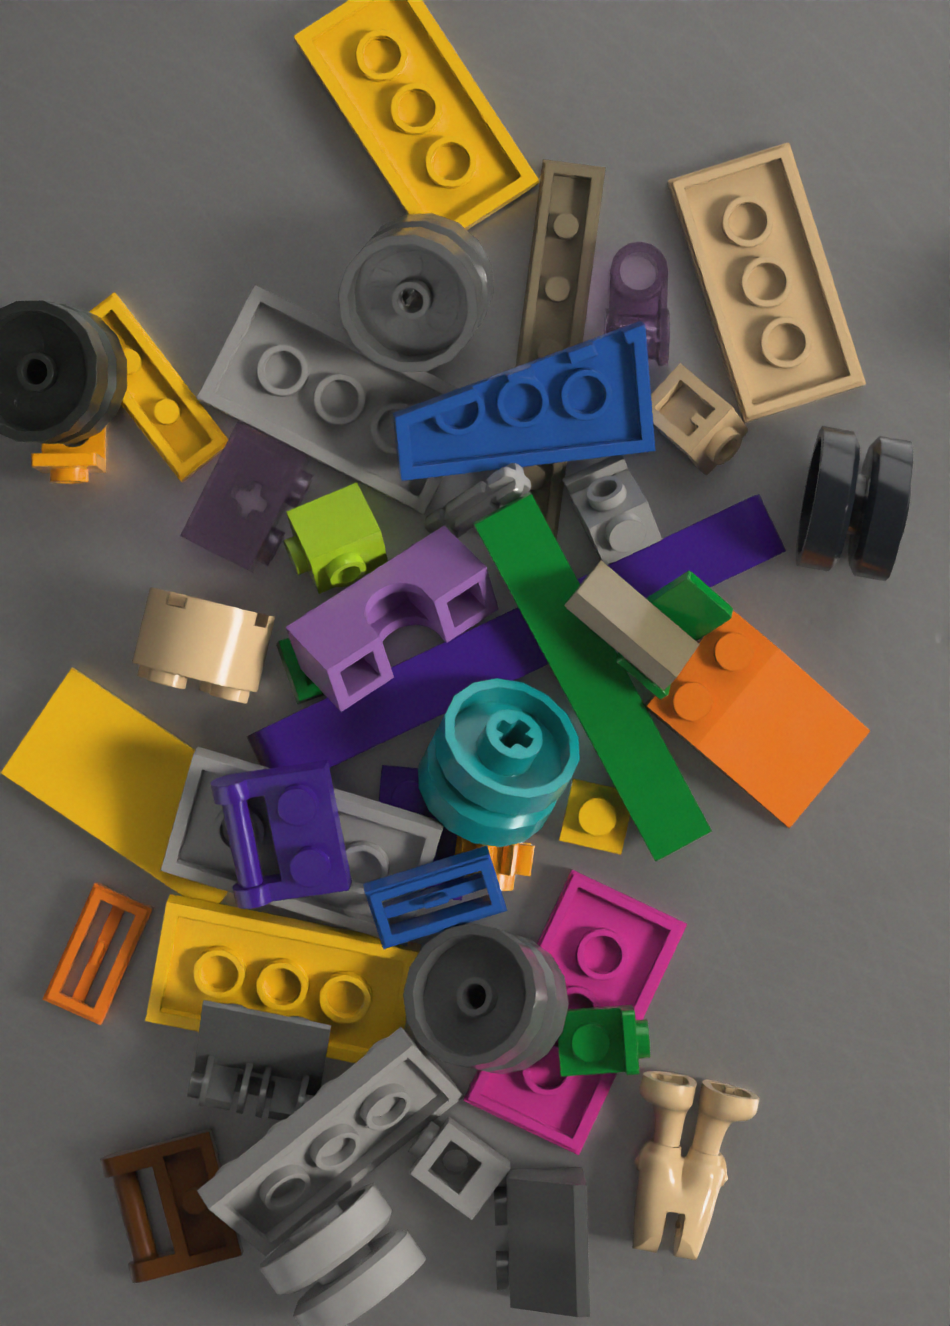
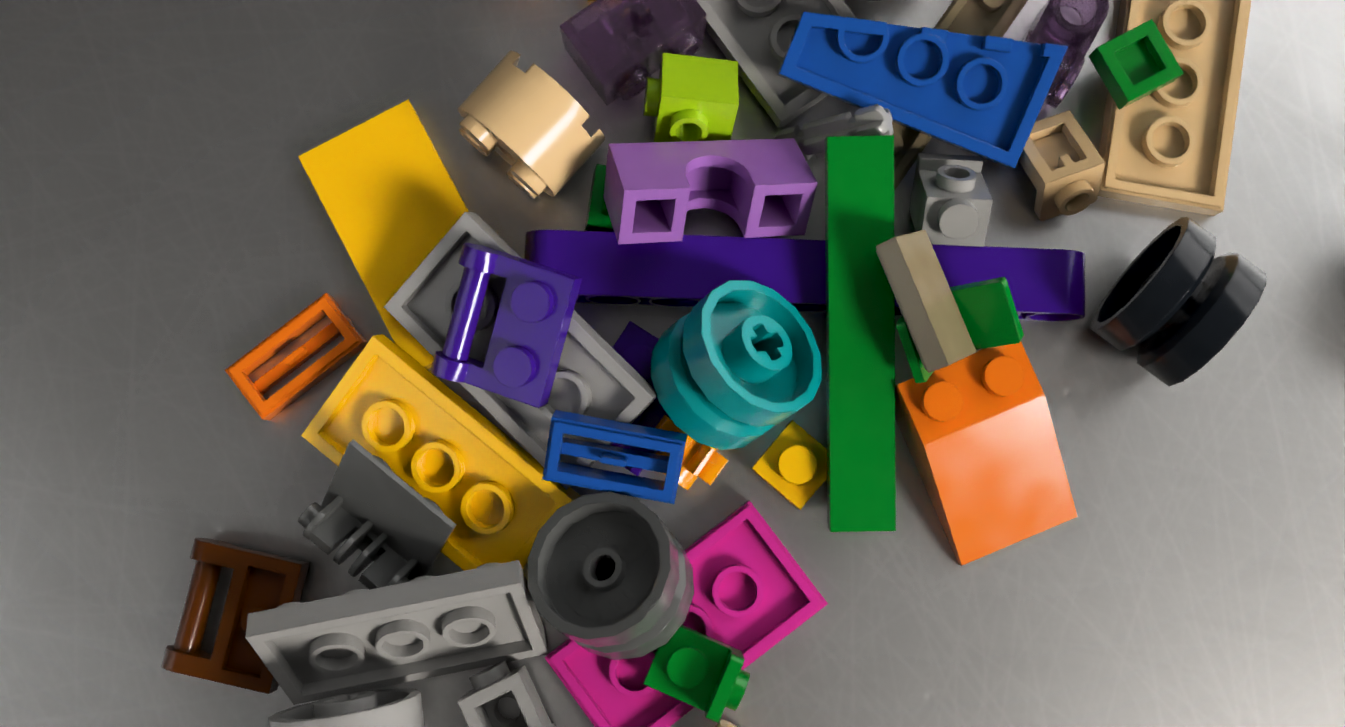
camera: 30 degrees right, 5 degrees down
none -> green plate [1088,19,1184,110]

